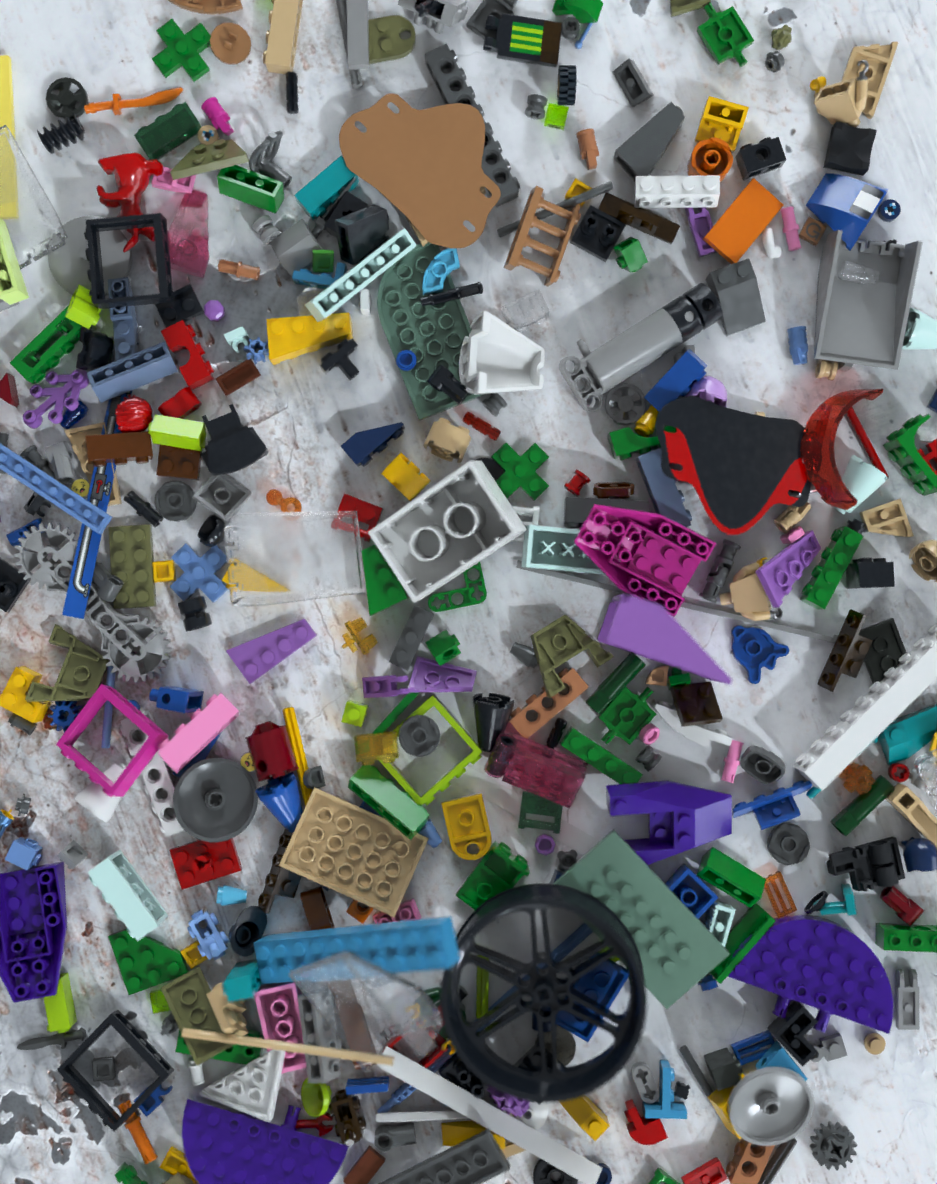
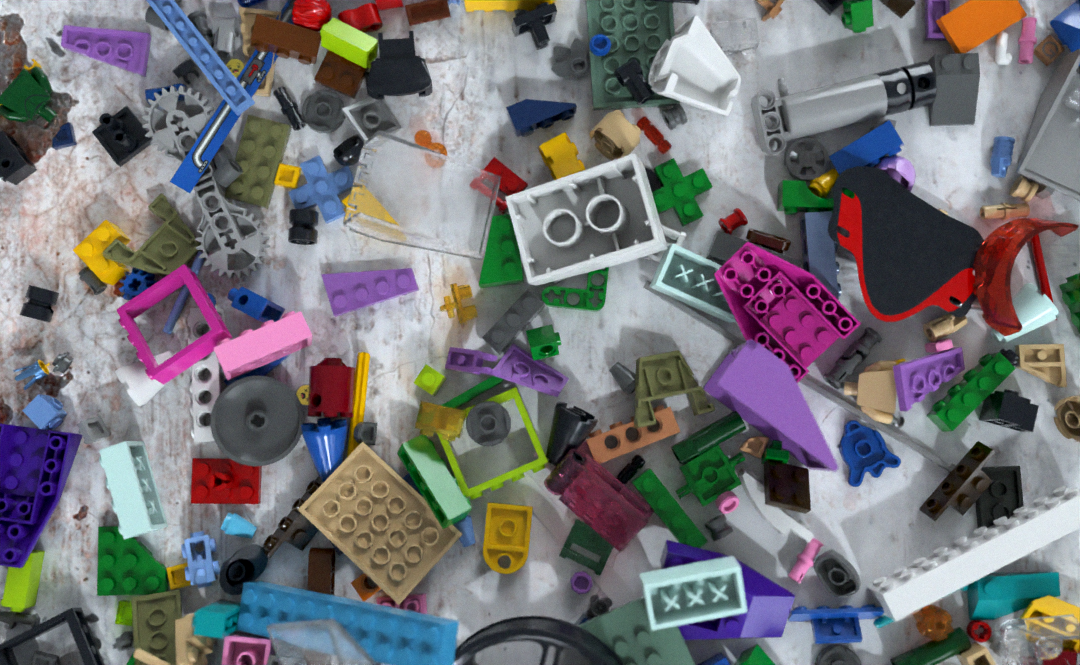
camera: 20 degrees right, 5 degrees down
green bracket [456,841,530,910] -> none
none -> dark grey plate [551,38,589,78]
none -> light aqua brick [639,556,747,631]
none -> tan pin [980,202,1030,220]

